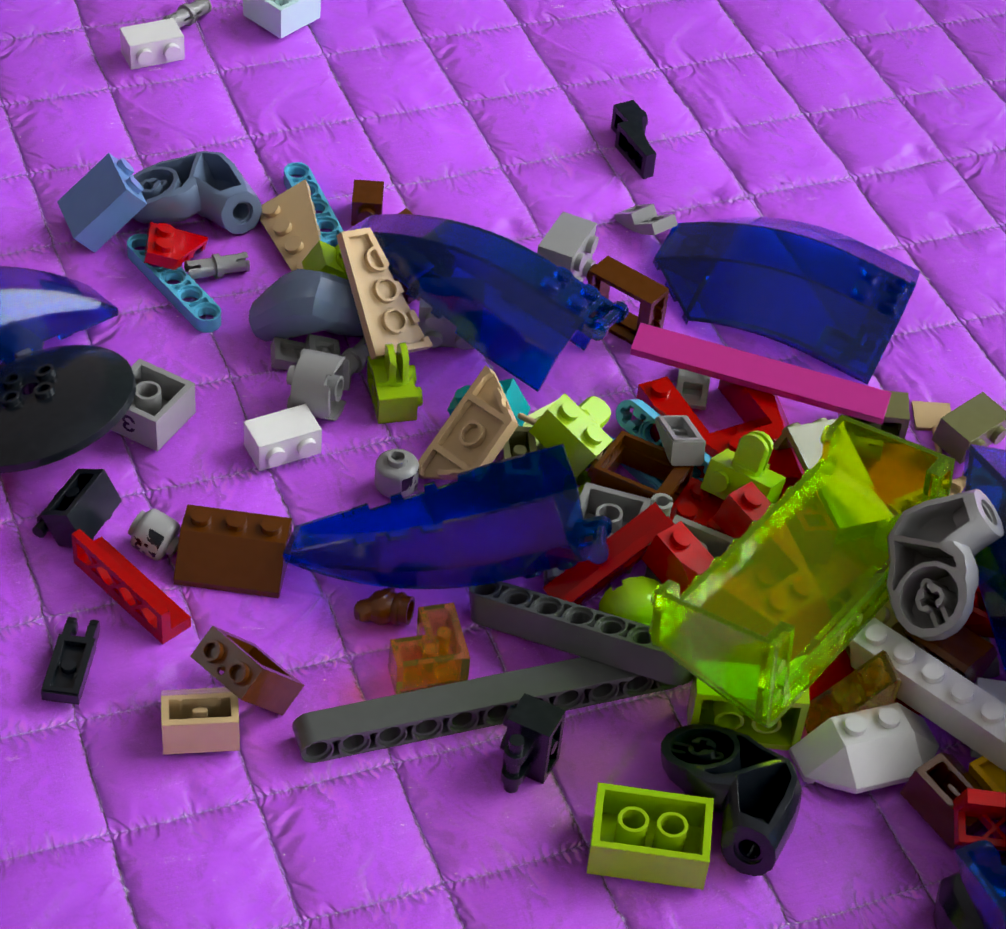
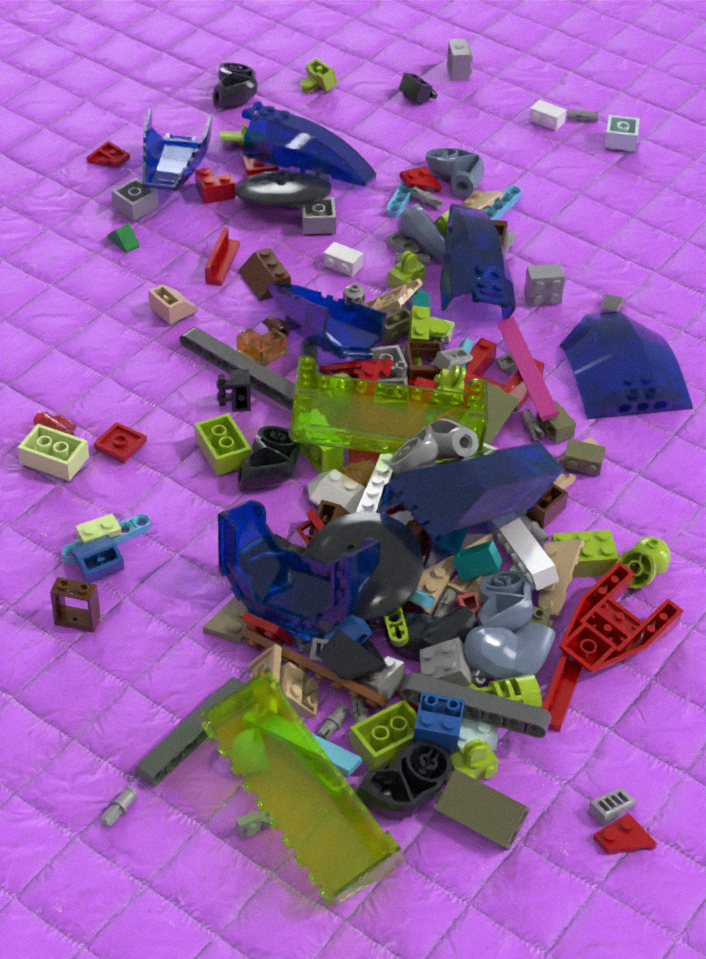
camera: 60 degrees right, 0 degrees up
black brick [32,469,122,547] -> none
black hinge [41,617,100,705] -> none
medium blue brick [57,153,147,253] -> none
light grey head [128,508,181,561] -> none
reddish brown window [190,626,305,715] -> none
light grey brick [286,348,351,421] -> none
tan wing [336,227,433,360] -> none
reddish brown brick [351,179,384,227] -> none
reddish brown window [583,256,669,345] -> none
black slope [611,100,656,179] -> none

